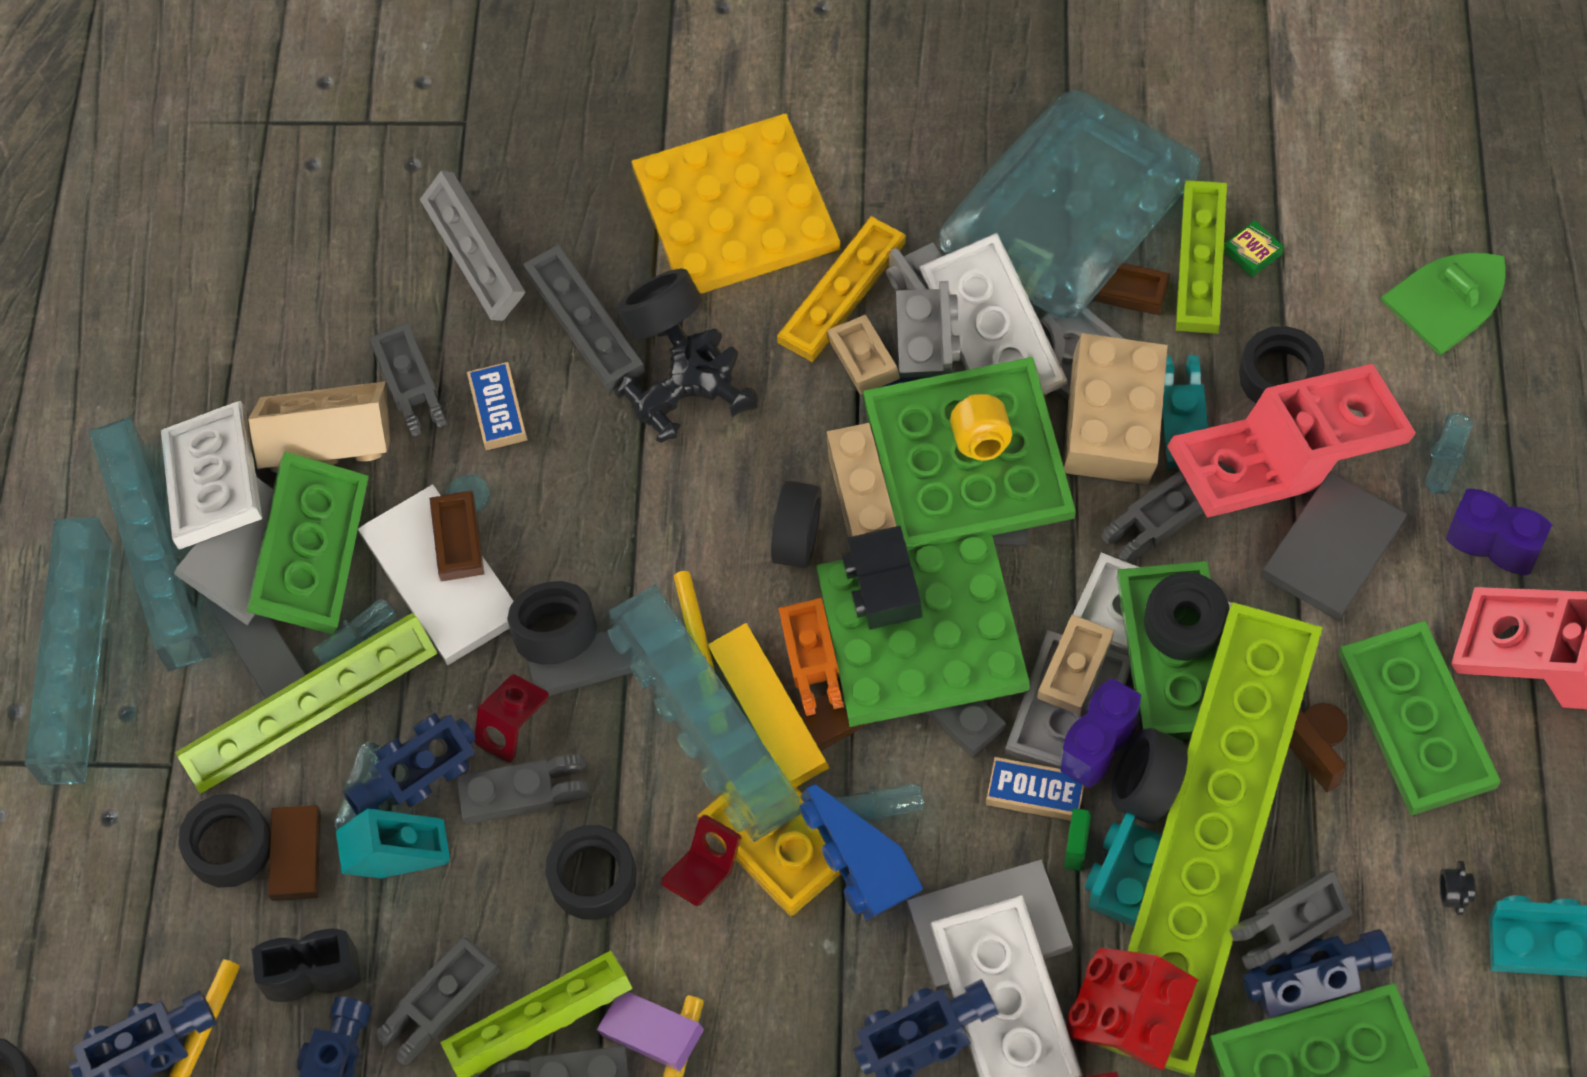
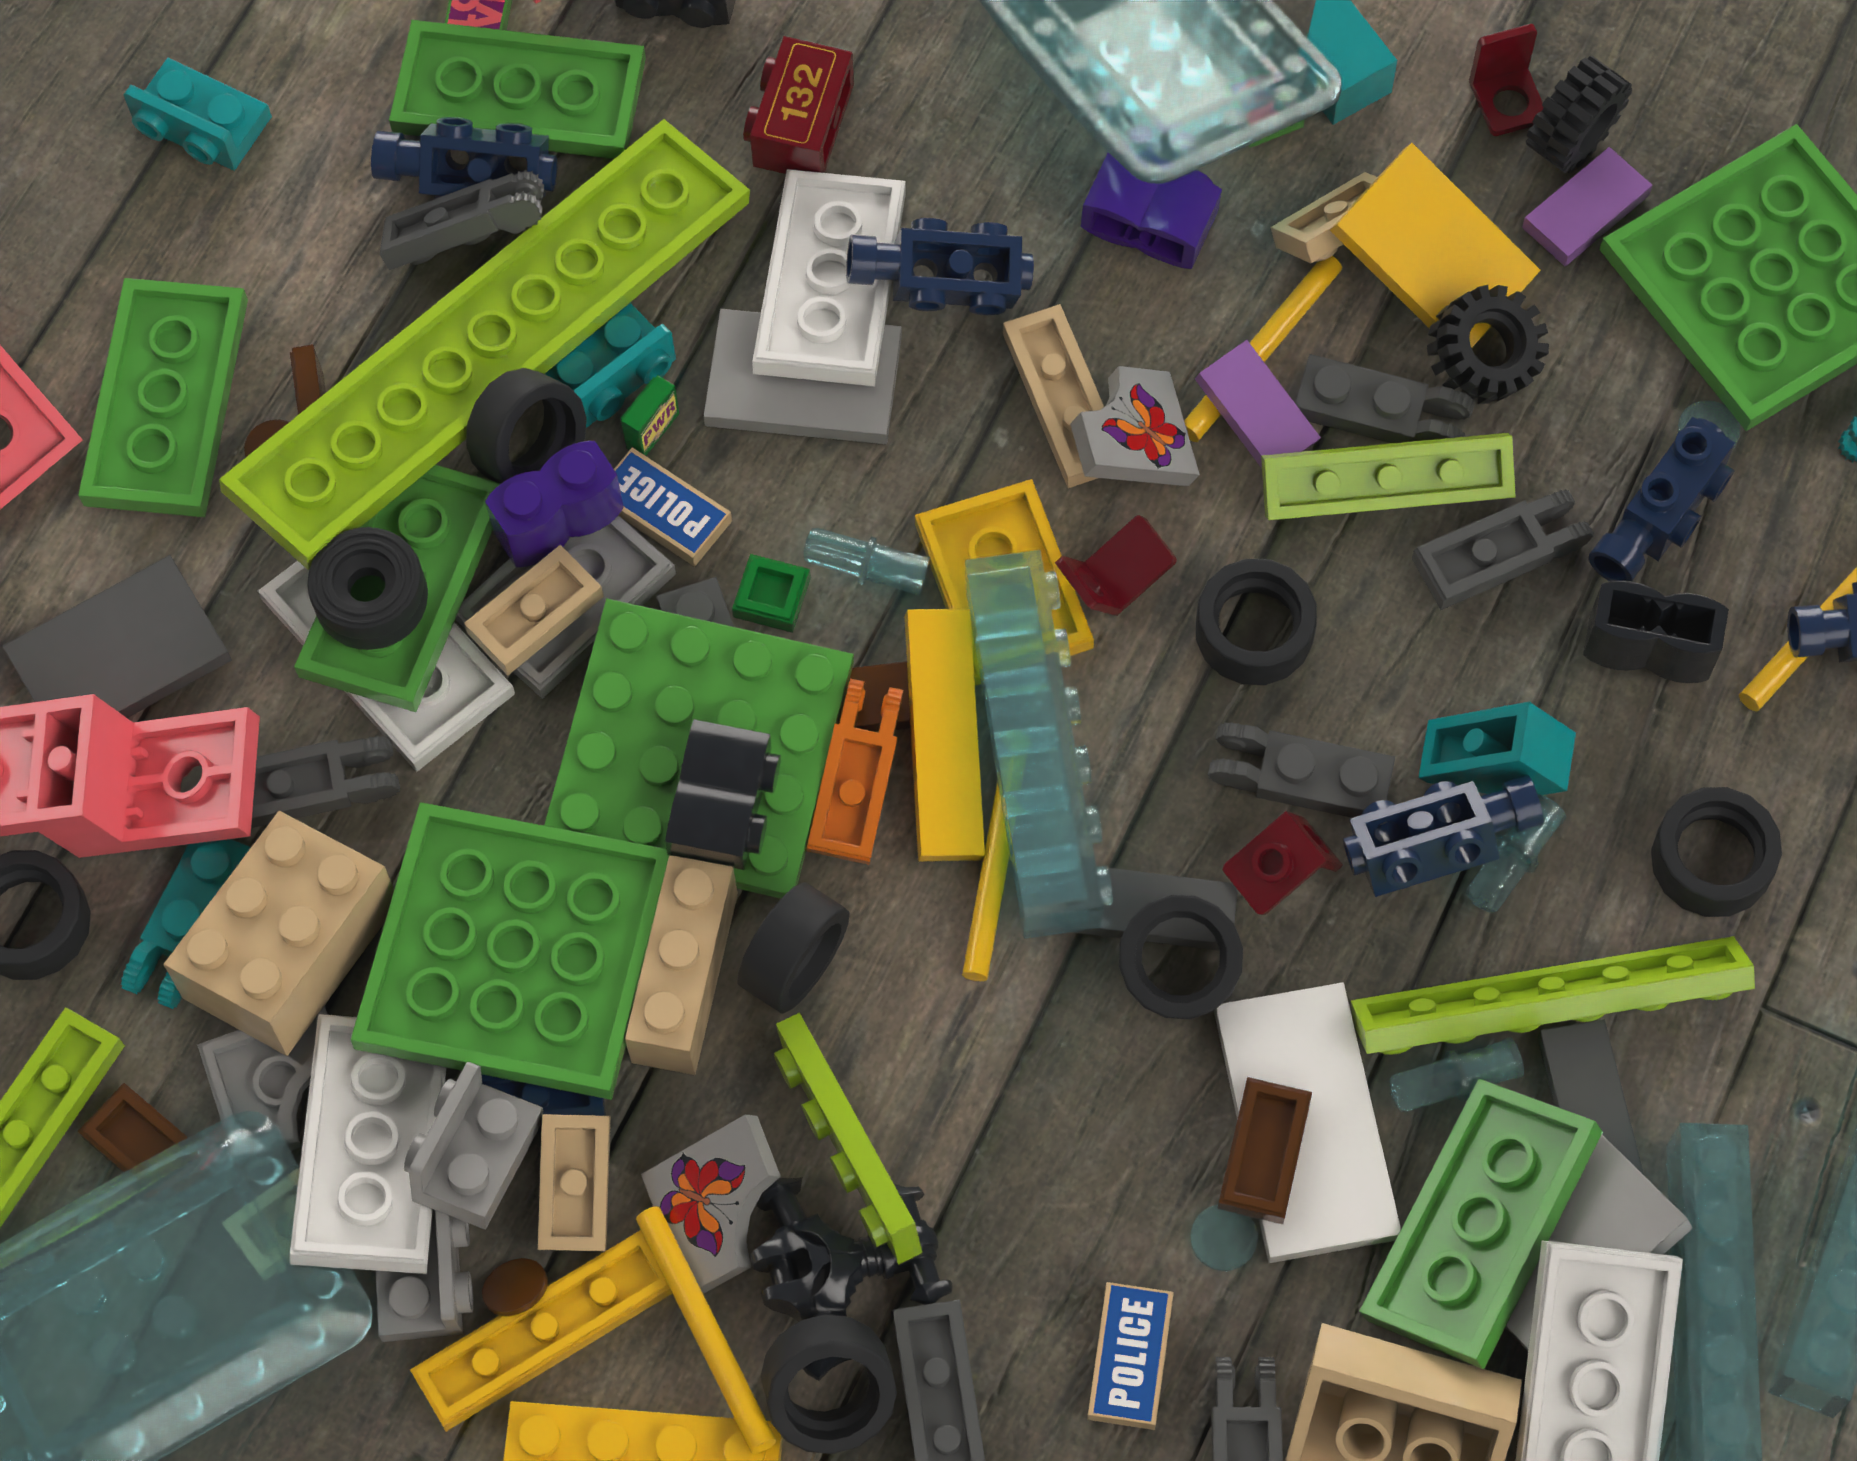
camera: 160 degrees left, 5 degrees up
reddish brown tile [268,805,321,901] -> none
blue slope [799,784,923,922] -> none
yellow head [950,394,1013,461] -> none
red bracket [1066,948,1198,1070] -> none
black plate [1439,861,1475,915] -> none
none -> reddish brown piece [482,1258,548,1316]
none -> yellow bar [636,1206,777,1454]
none -> light grey tile [641,1114,781,1294]
none -> green tile [732,554,811,633]
none -> lime plate [773,1012,923,1265]
none -> tan plate [1003,304,1104,488]
none -> light grey tile [1070,366,1200,486]

